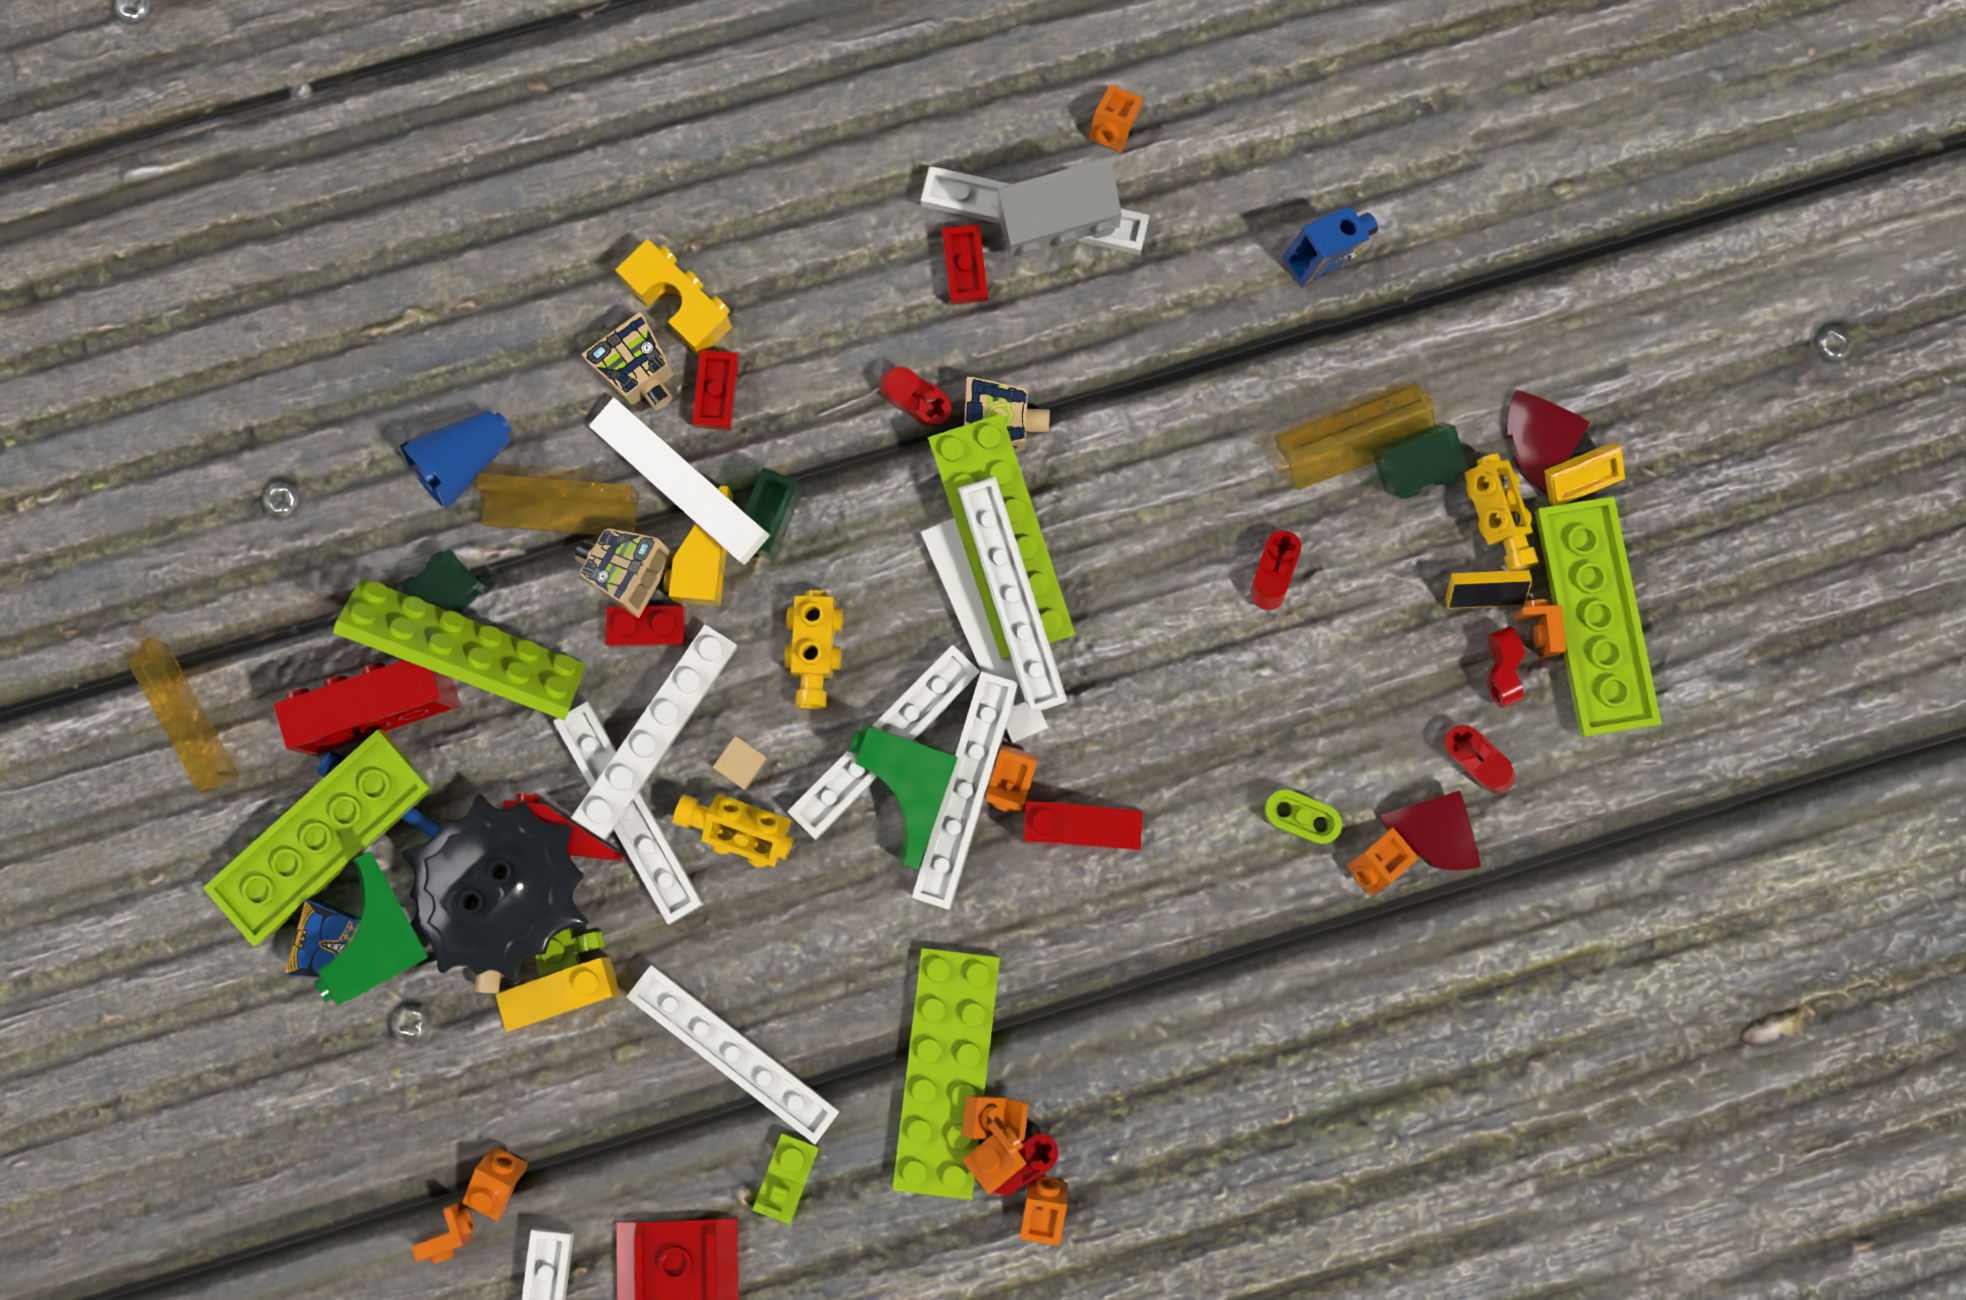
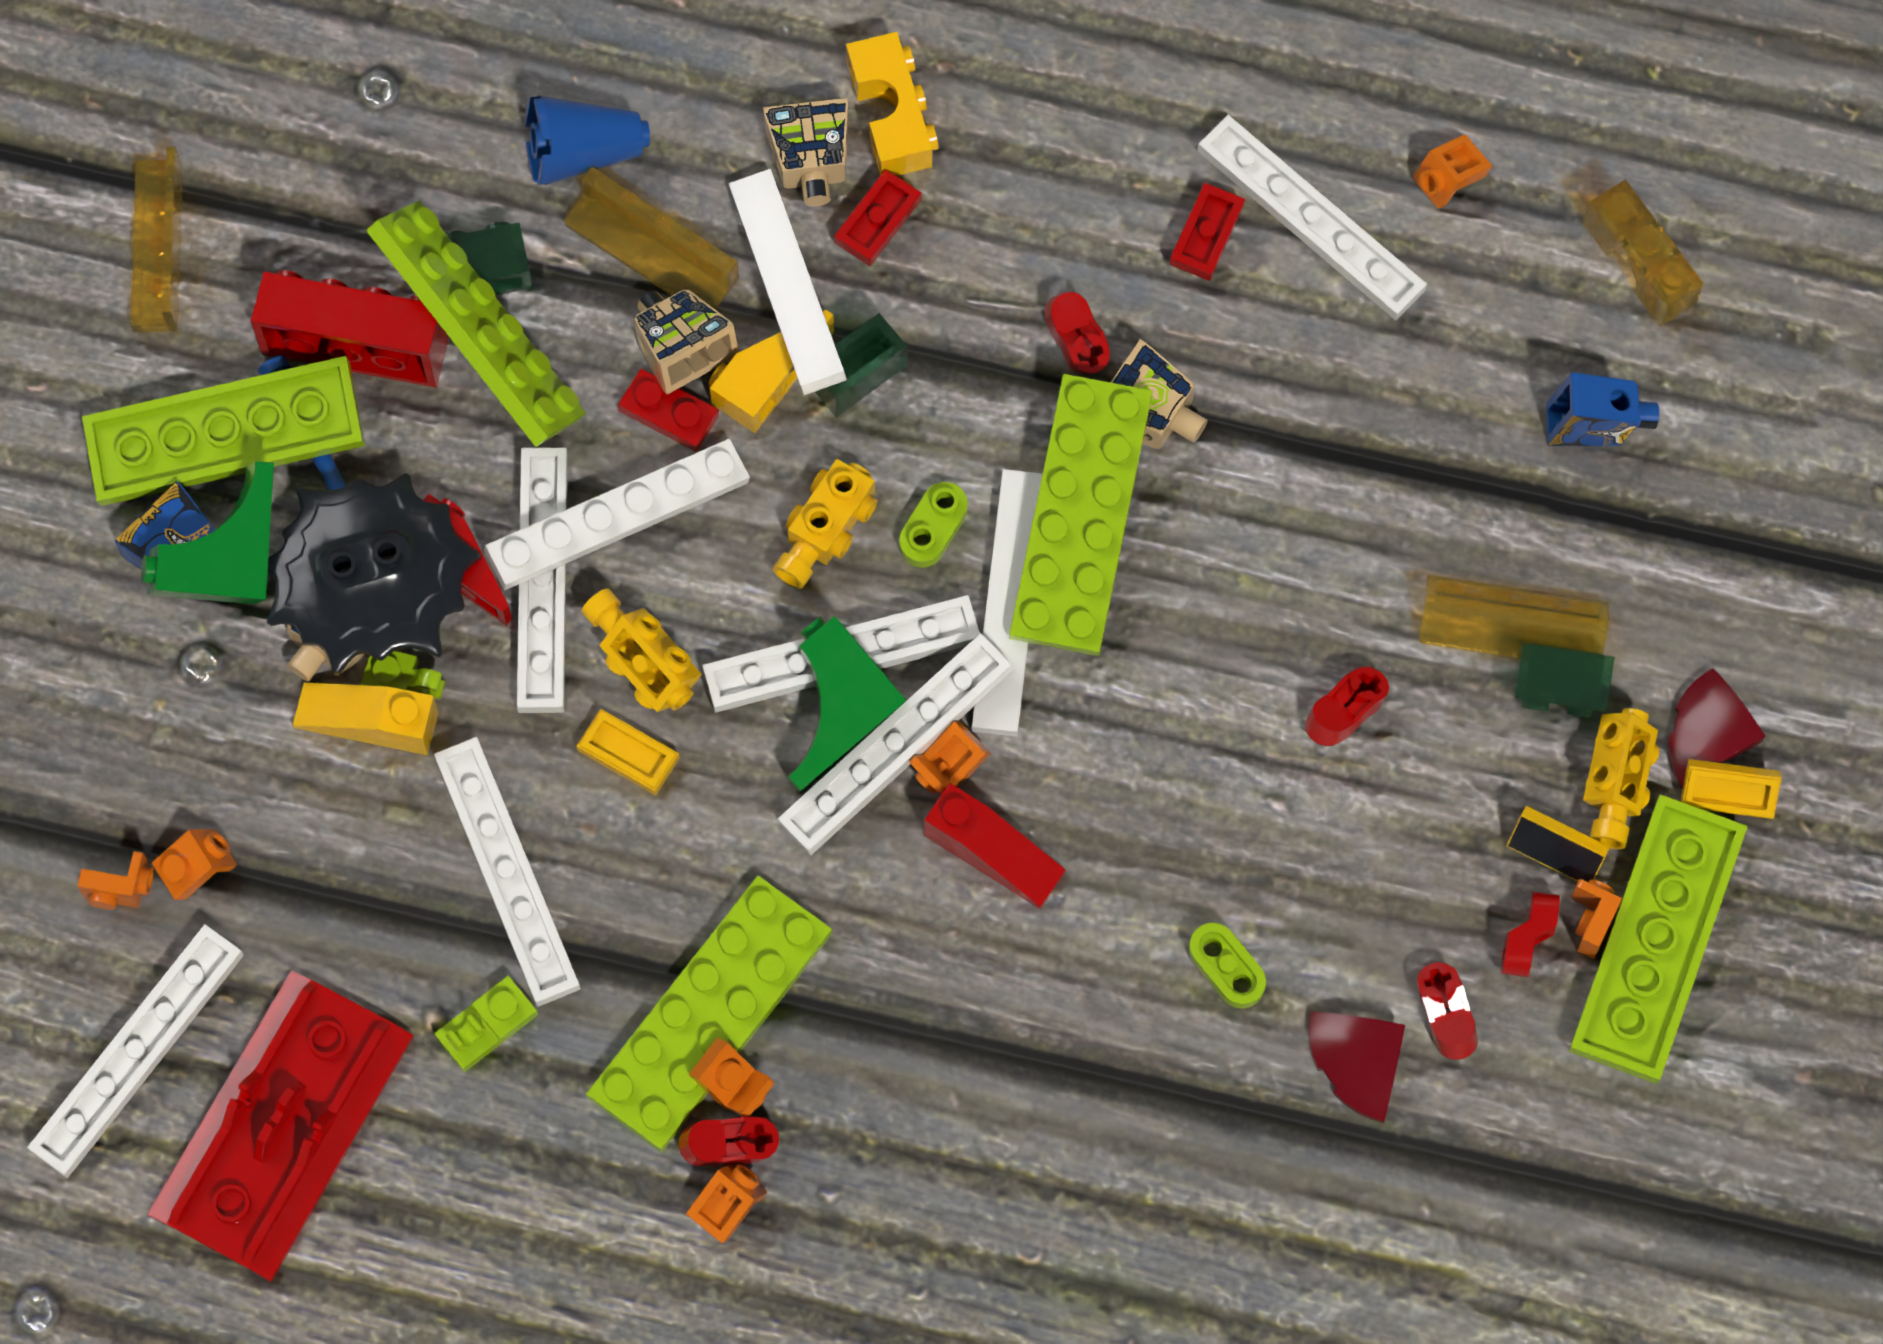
camera: 25 degrees right, 10 degrees down
tan tile [713,736,768,791] -> none
white tile [958,476,1067,714] -> none
orange bracket [962,1121,1027,1195] -> none
light grey slope [998,157,1121,259] -> none
orange bracket [1346,828,1419,895] -> none
none -> yellow tile [576,709,680,796]
none -> lime plate [899,482,968,568]
none -> clear yellow arch [1582,179,1704,326]

